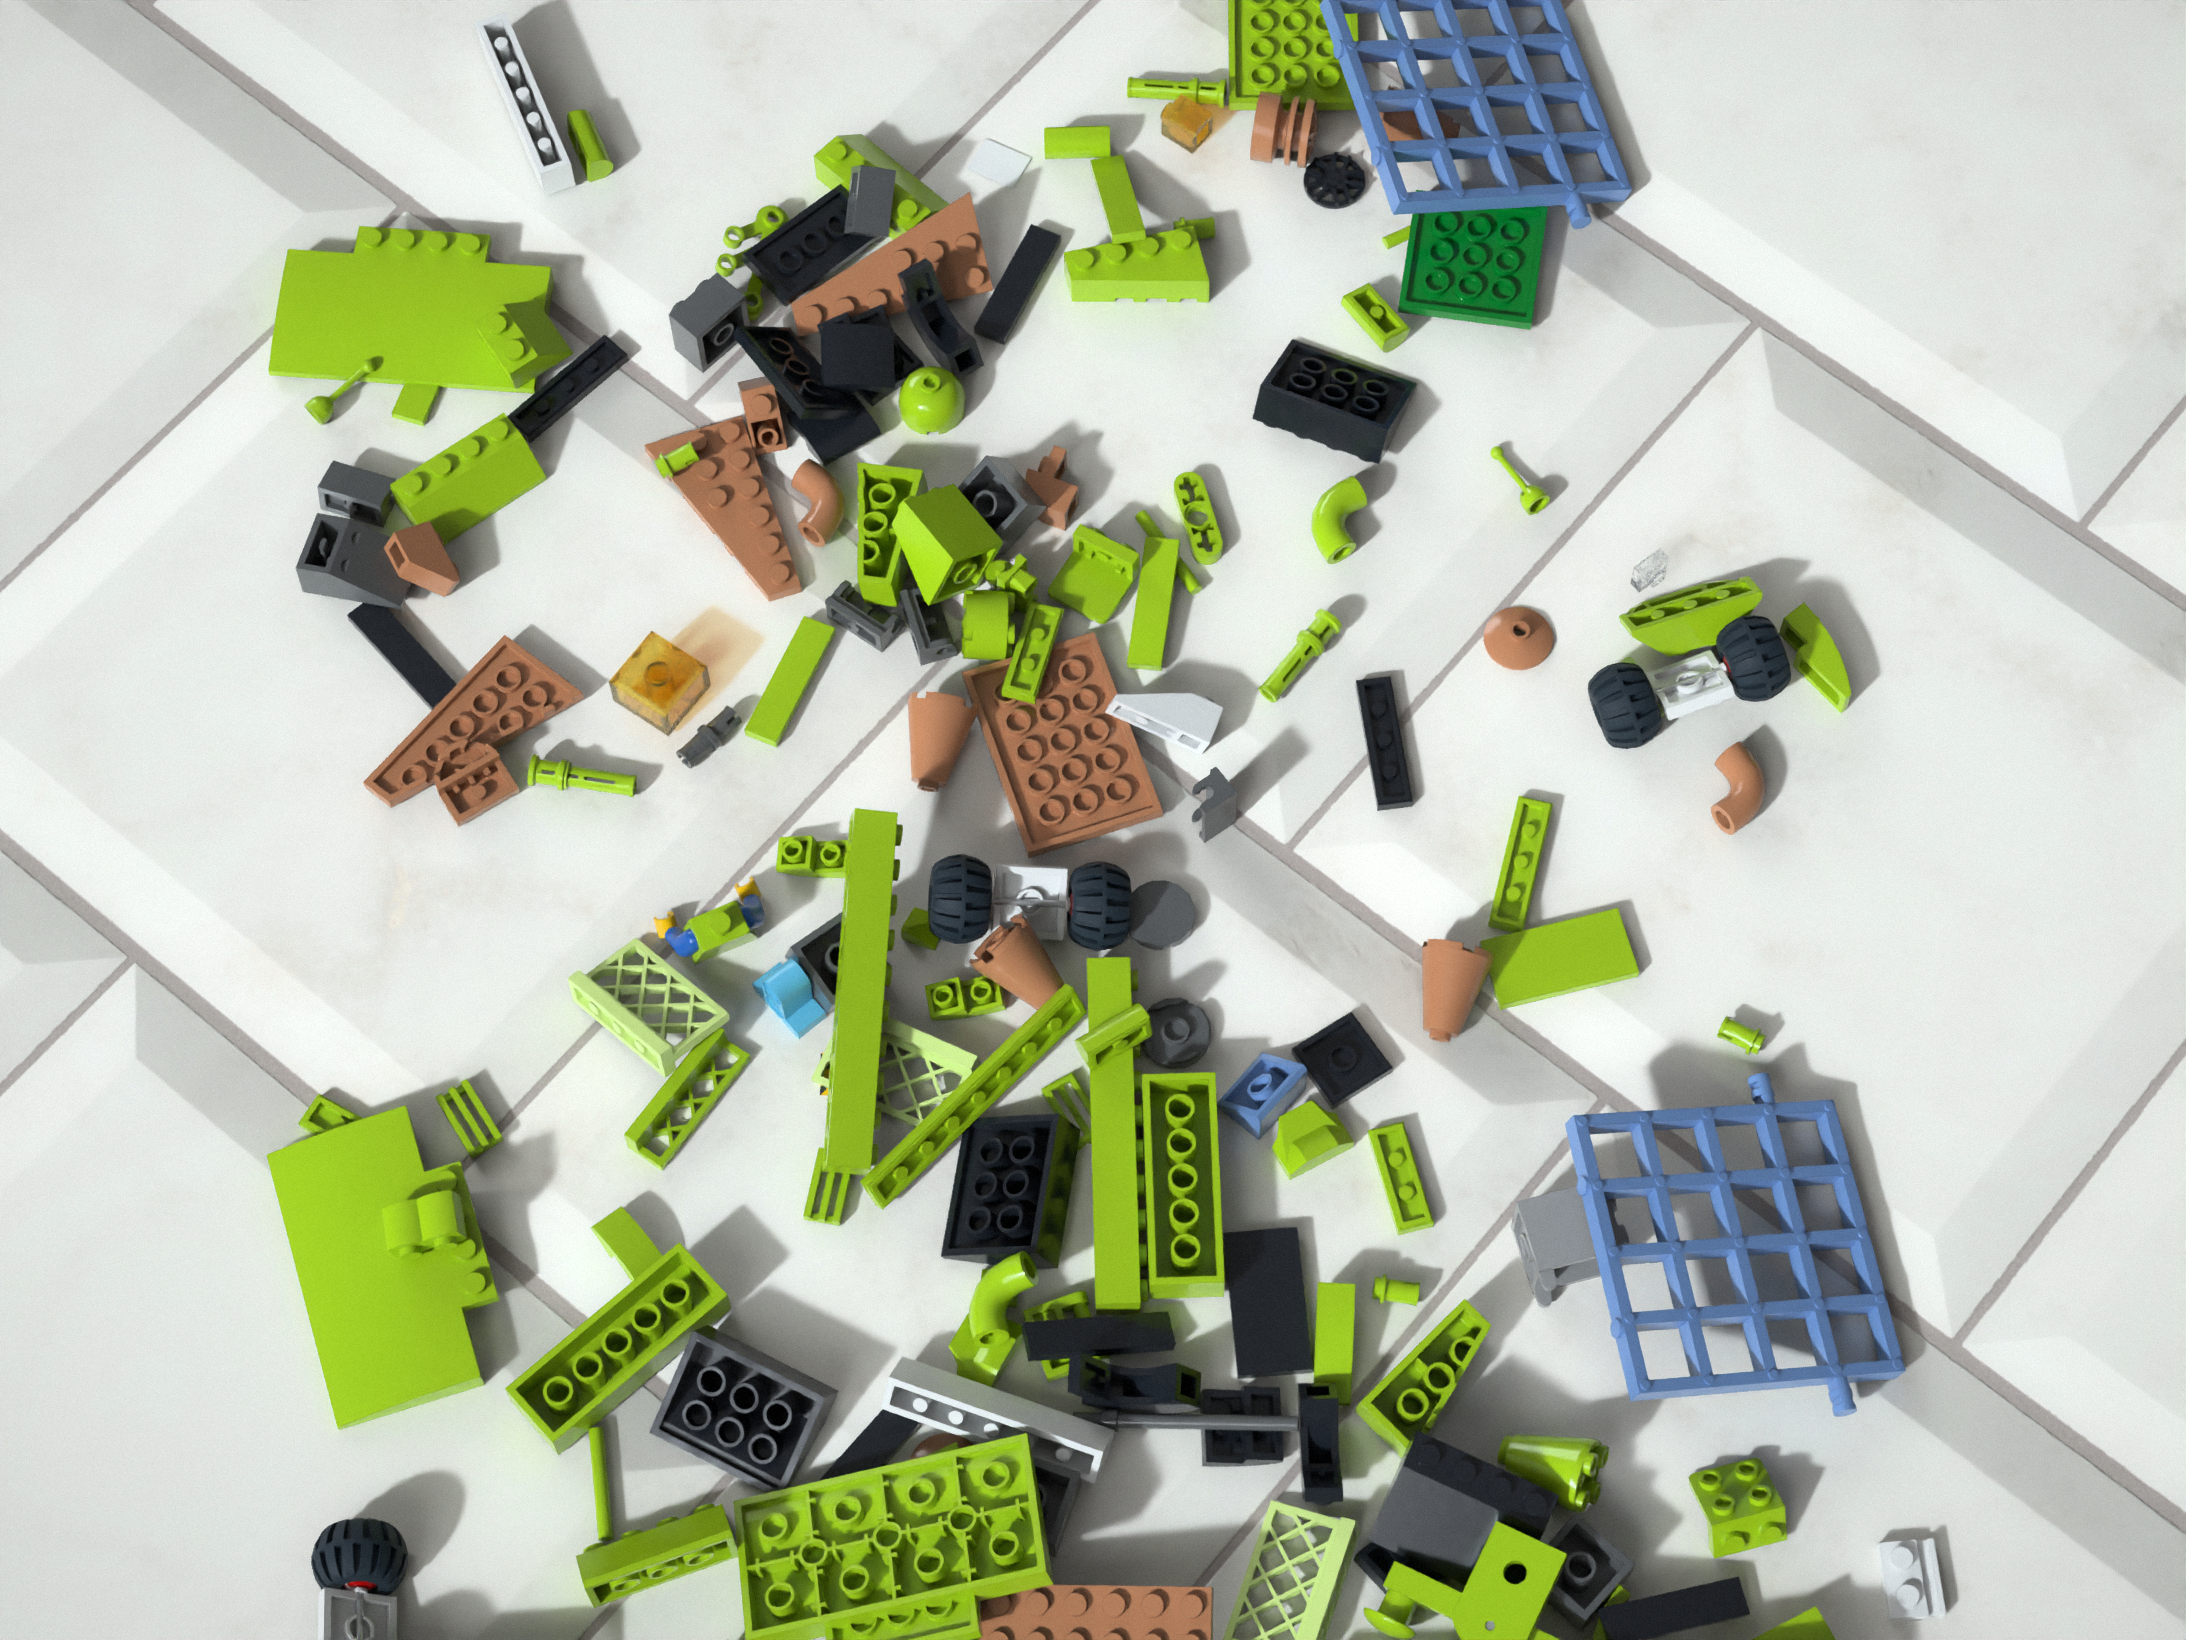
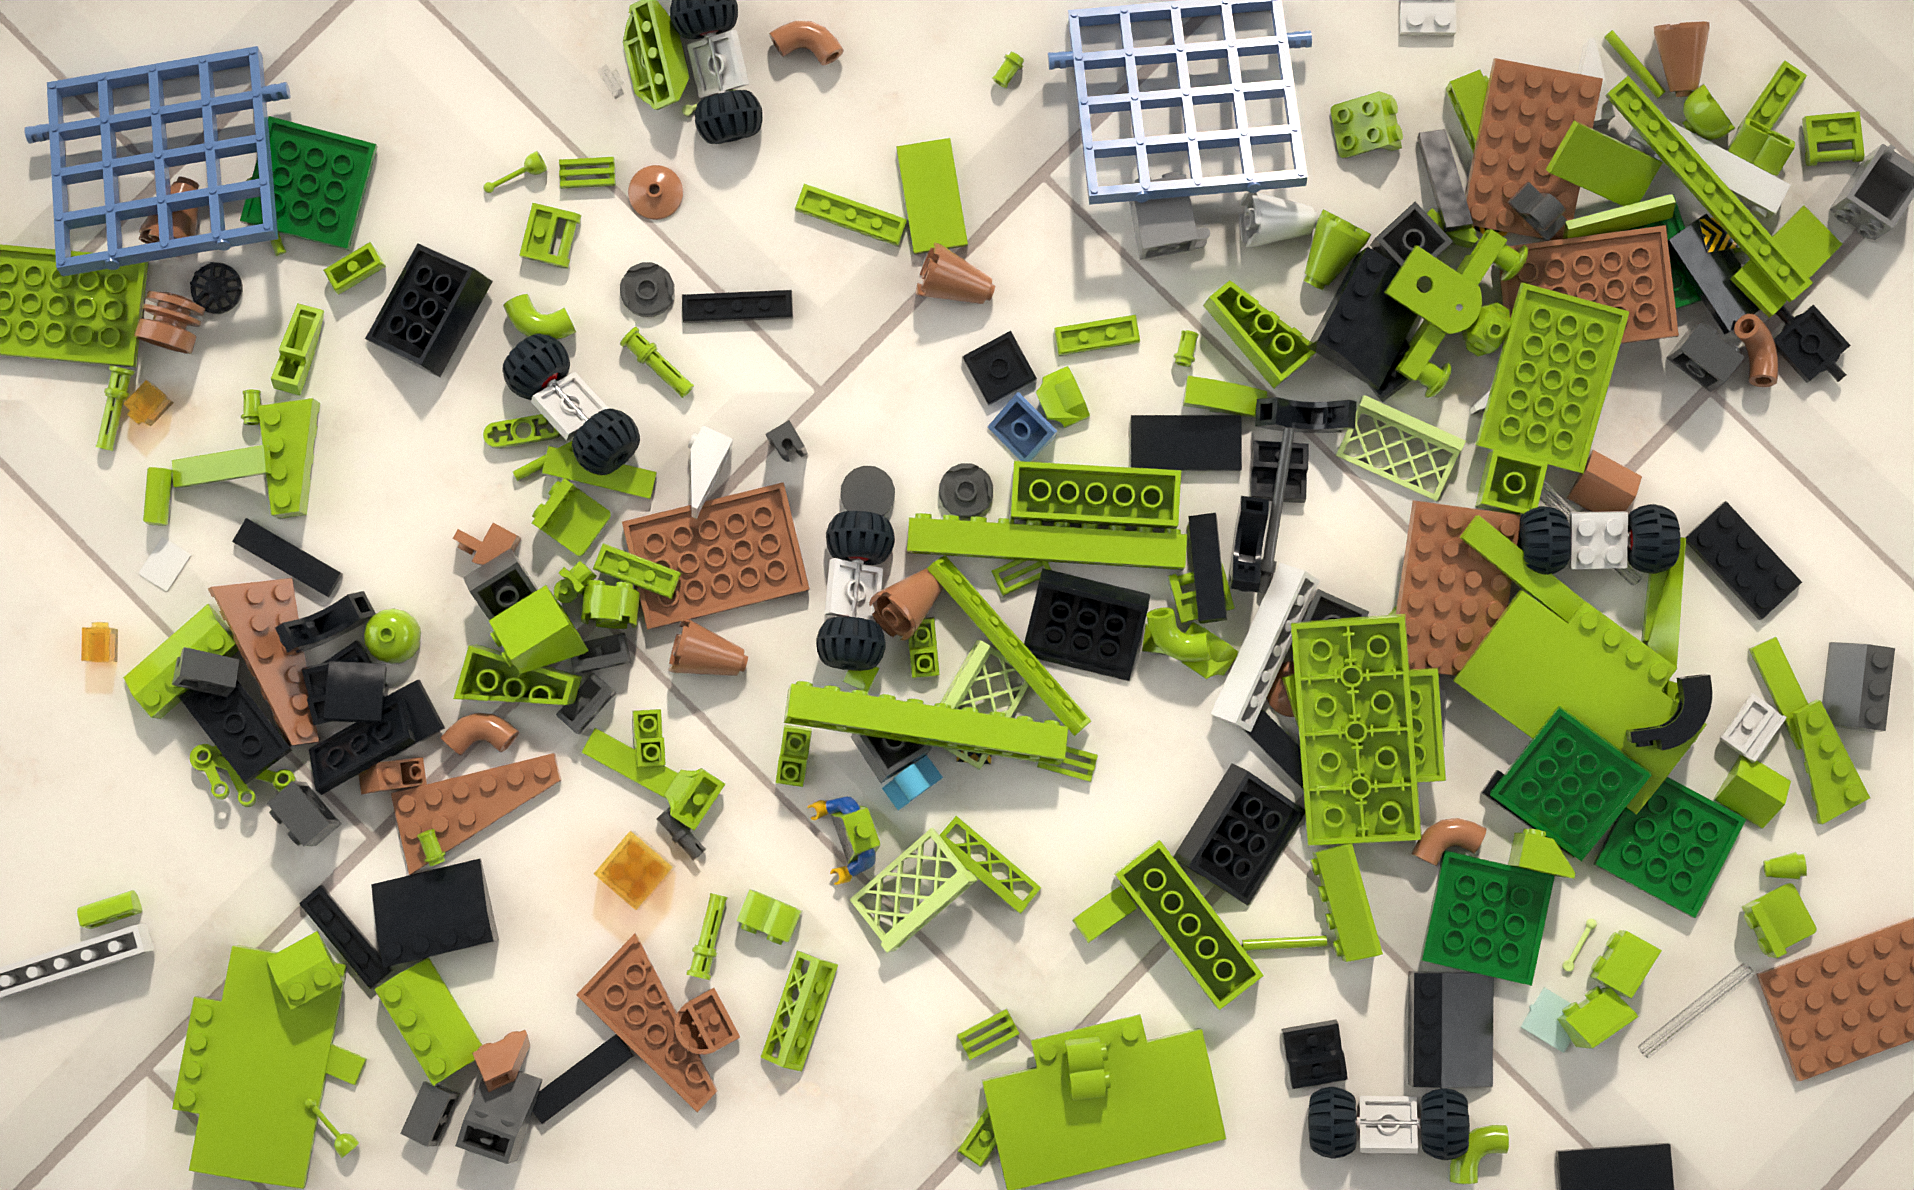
camera: 85 degrees left, 20 degrees up
lime brick [1075,1003,1153,1071] -> none
none -> clear yellow brick [81,622,118,662]
none -> lime slope [271,303,324,396]
none -> black slope [371,858,499,968]
none -> black plate [502,334,640,475]
none -> lime plate [519,202,582,269]
none -> lime tile [559,157,616,189]
none -> dark grey tile [620,262,675,317]
none -> lime slope [632,709,666,767]
none -> lime slope [664,768,725,831]
none -> lime brick [736,889,803,945]
none -> lime fence [761,950,838,1072]
none -> white cone [1239,191,1318,247]
none -> black slope [1281,1019,1348,1089]

